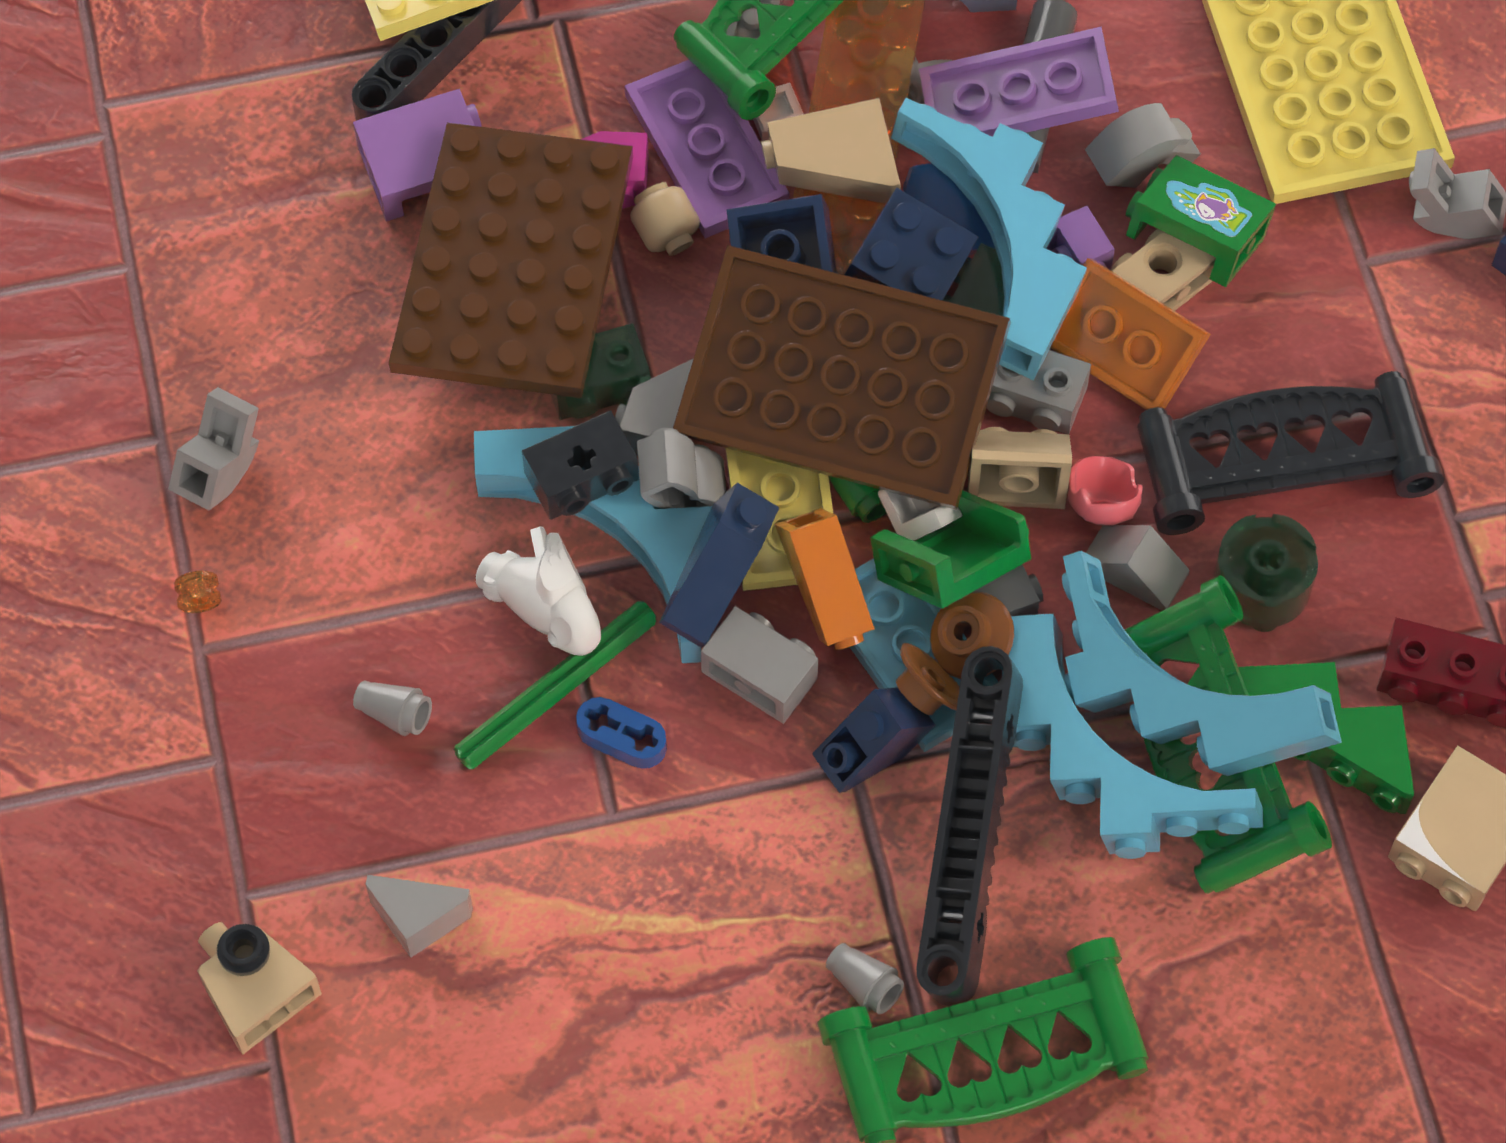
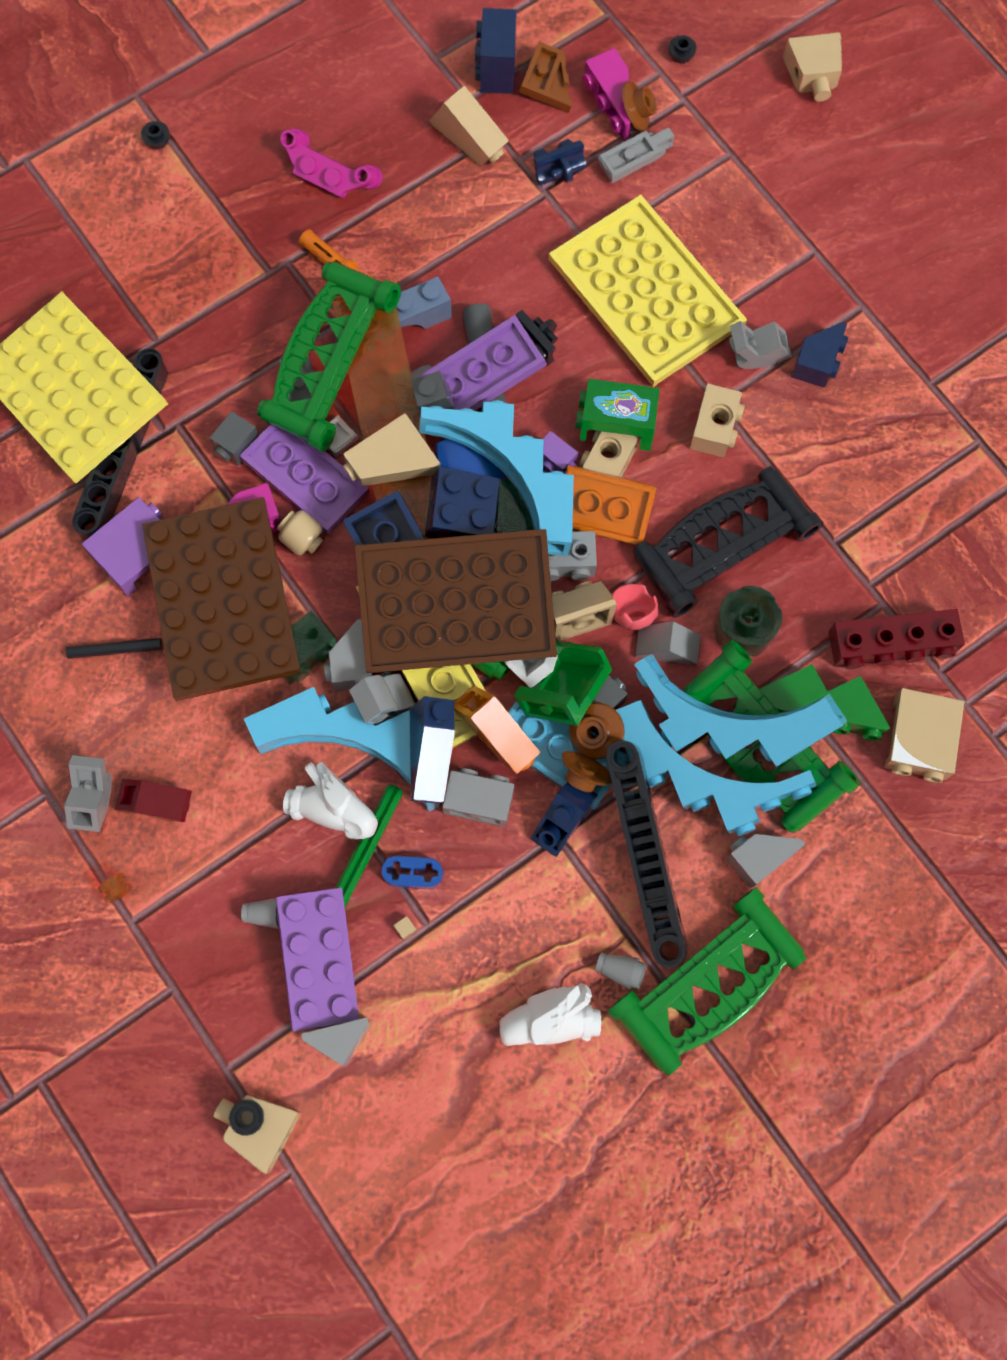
camera: 25 degrees left, 10 degrees up
black brick [522,410,639,520] -> none
light grey brick [1085,103,1201,188] -> none
none -> black bar [66,638,163,659]
none -> dark red slope [115,779,192,823]
none -> dark grey brick [210,411,259,466]
none -> medium lavender plate [275,888,359,1032]
none -> tan piece [394,916,417,940]
none -> dark grey brick [411,371,455,411]
none -> white animal [500,983,601,1046]
none -> black hips [515,310,558,366]
none -> tan brick [690,383,745,458]
none -> light grey slope [726,834,806,889]

